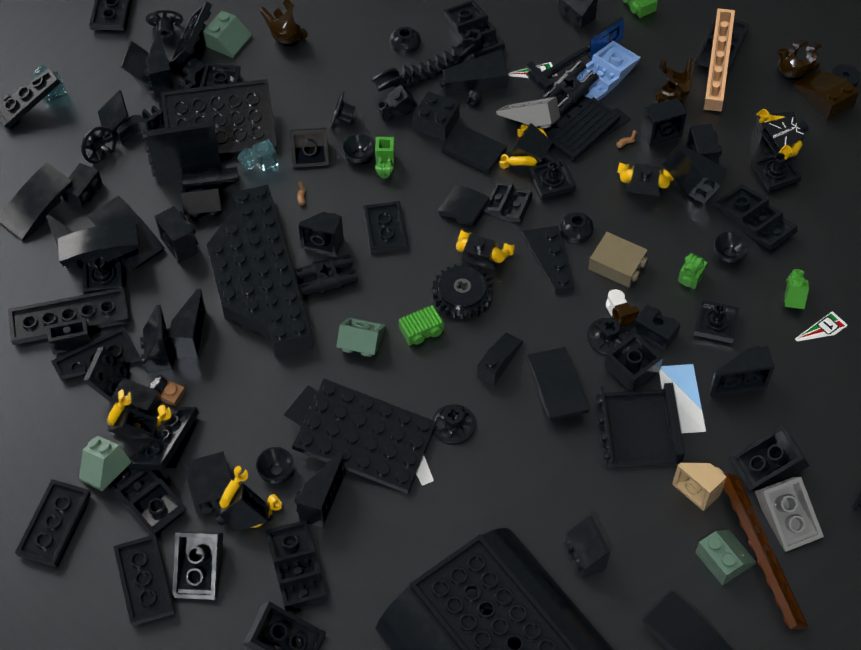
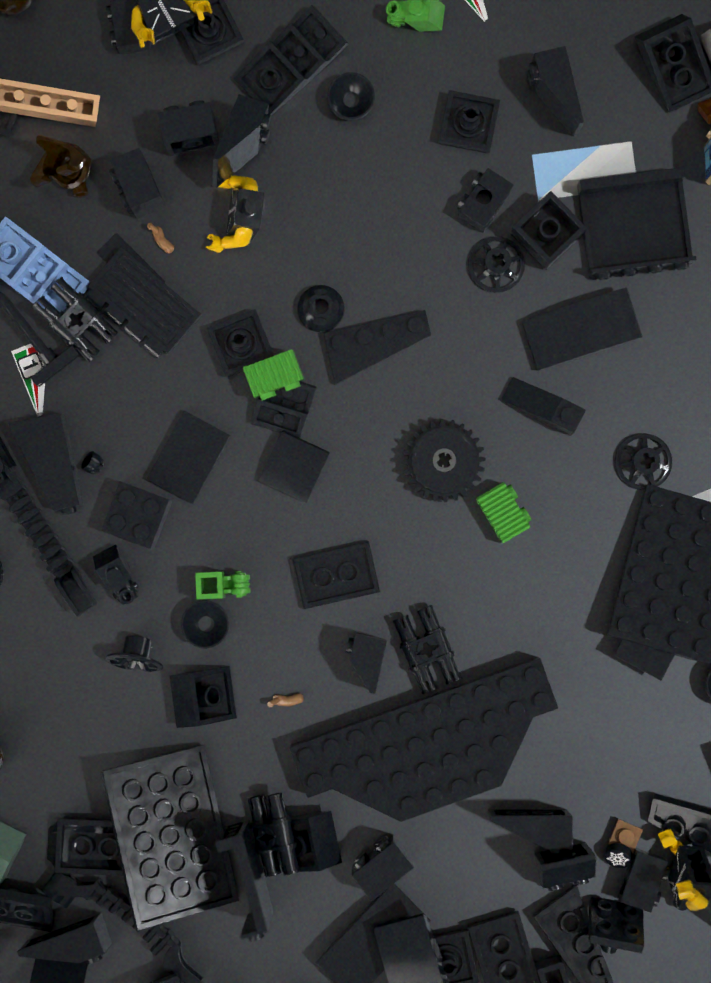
camera: 85 degrees left, 30 degrees up
clear light blue brick [237,139,278,171] -> none
sand green slope [336,317,386,357] -> none
black torso [456,230,515,270] -> none
light grey slope [496,97,560,129] -> none
black torso [499,123,556,169] -> none
dark tan brick [588,232,649,287] -> none
dark brown leg [606,289,639,327] -> none
bright green brick [678,253,708,289] -> none
none -> bright green brick [243,349,305,401]

